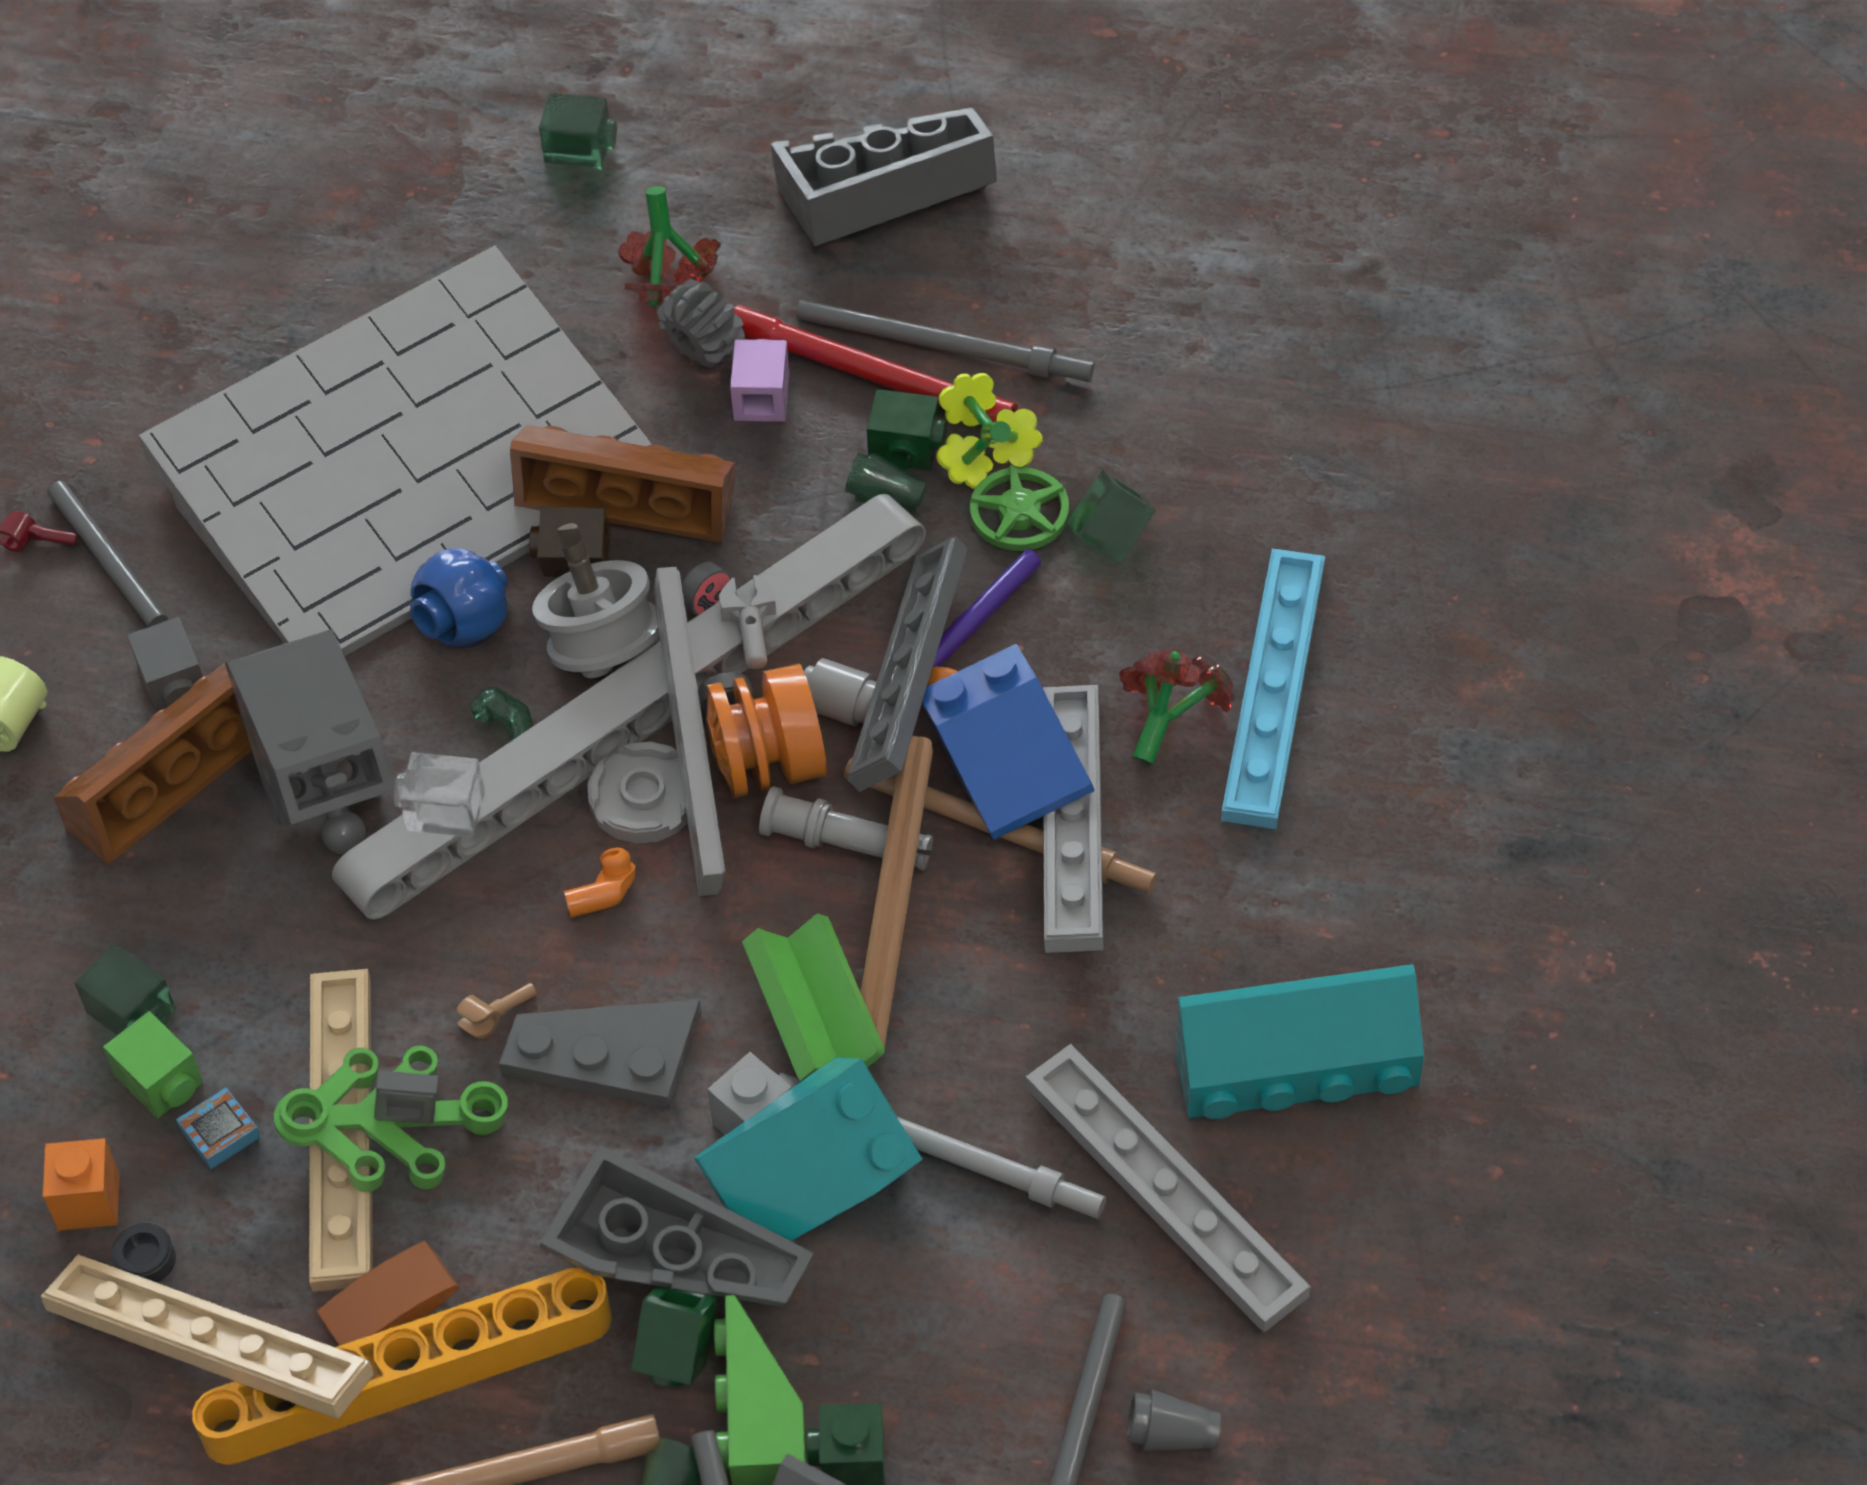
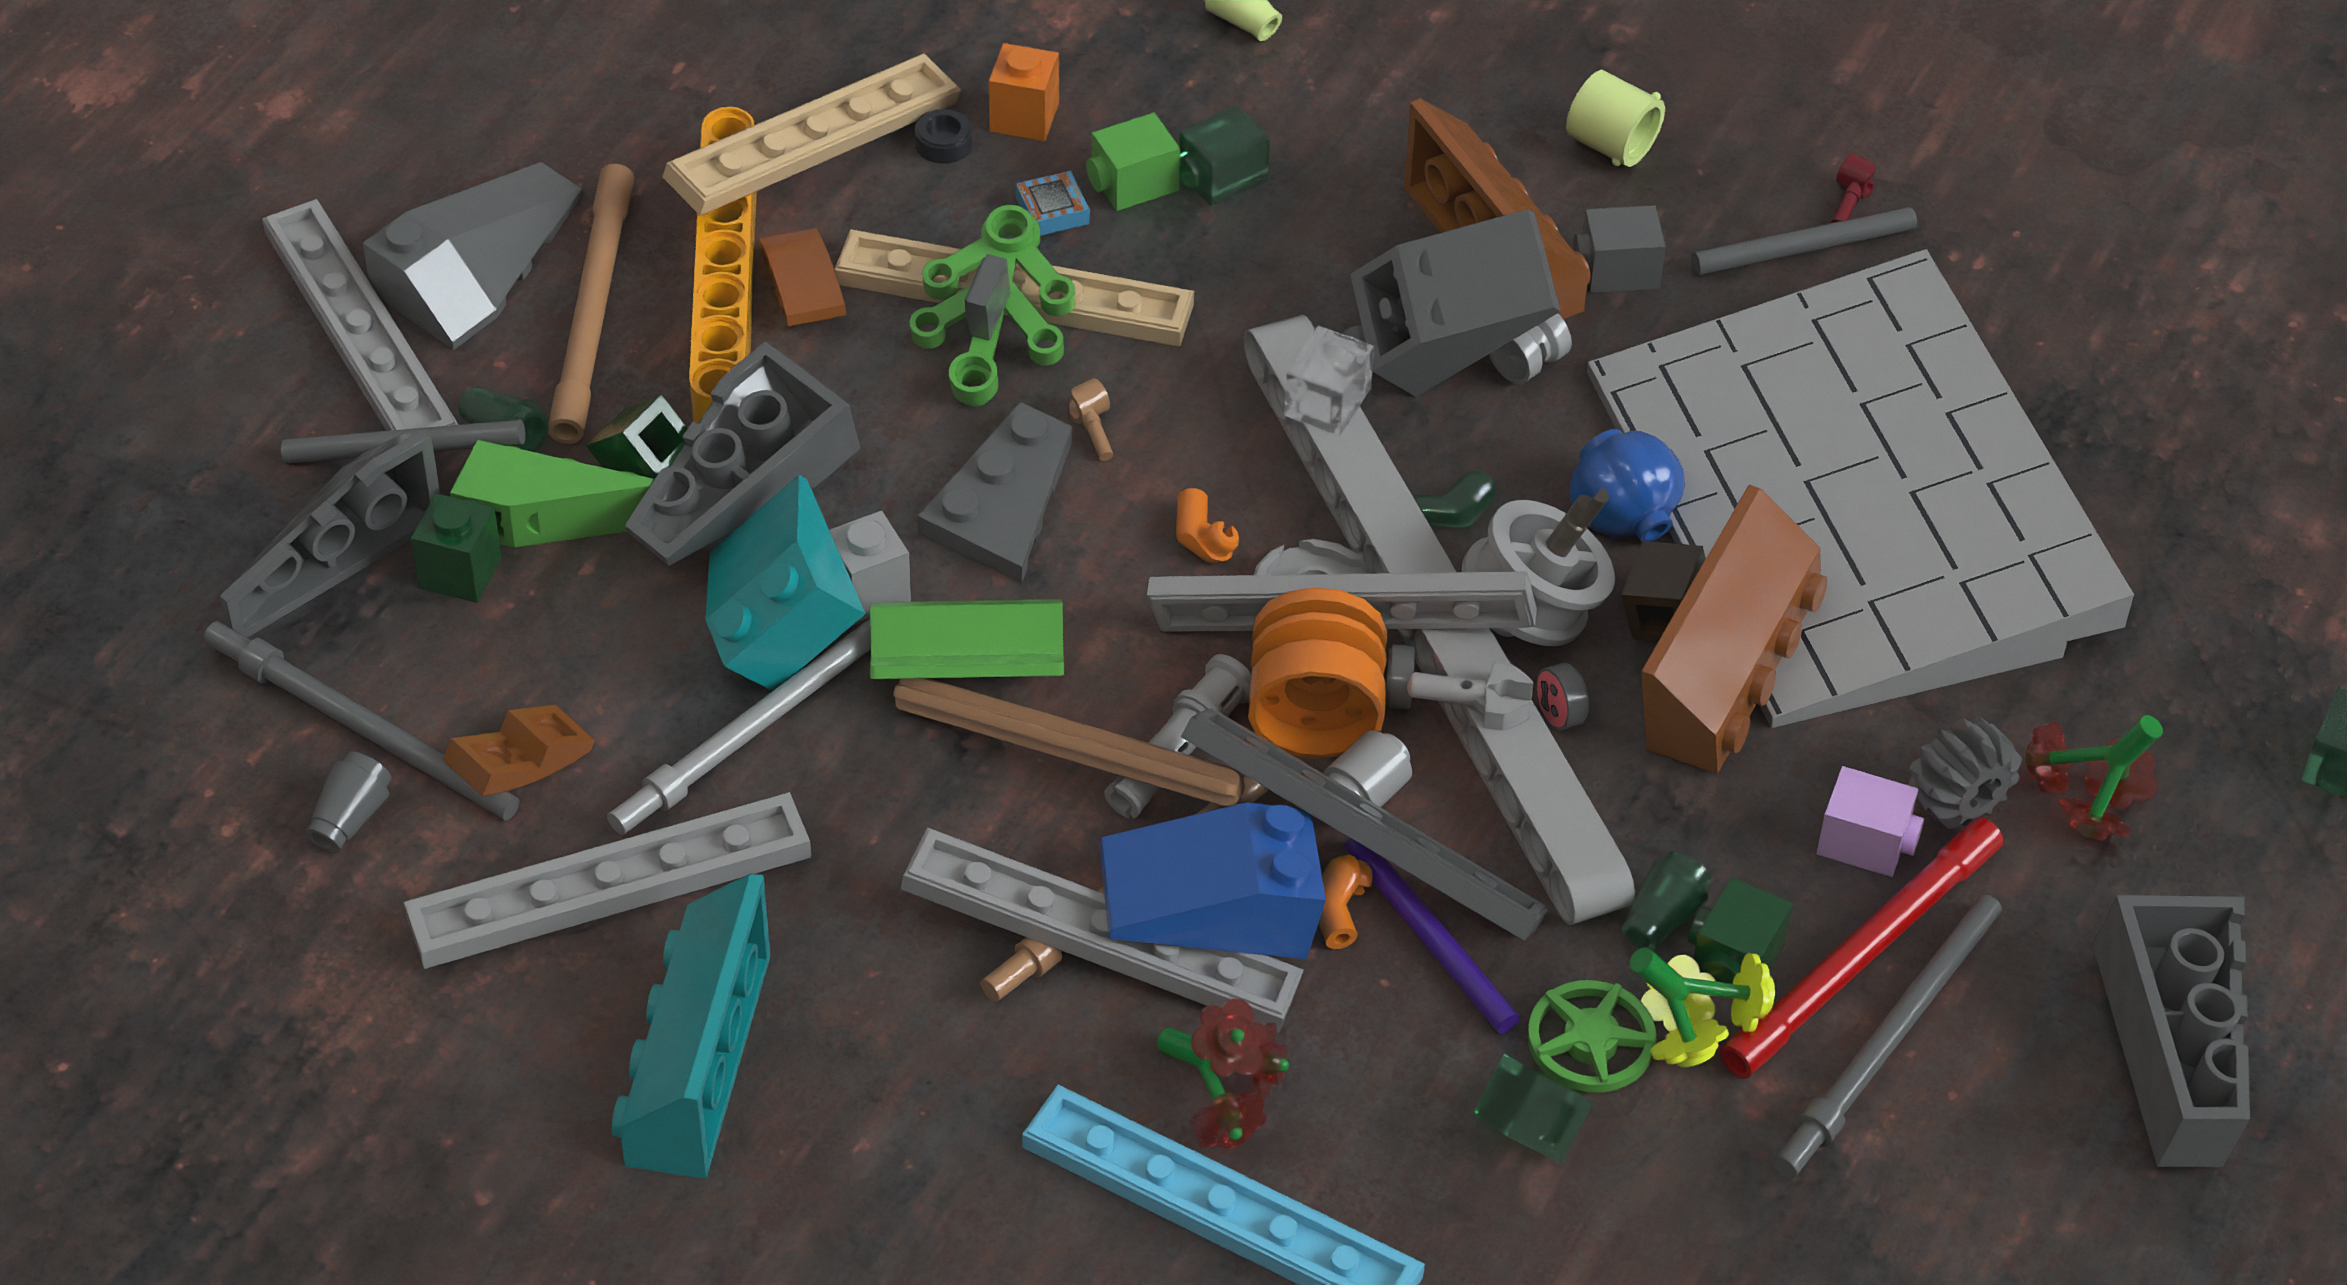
camera: 105 degrees right, 5 degrees down
none -> dark orange slope [442,704,595,797]

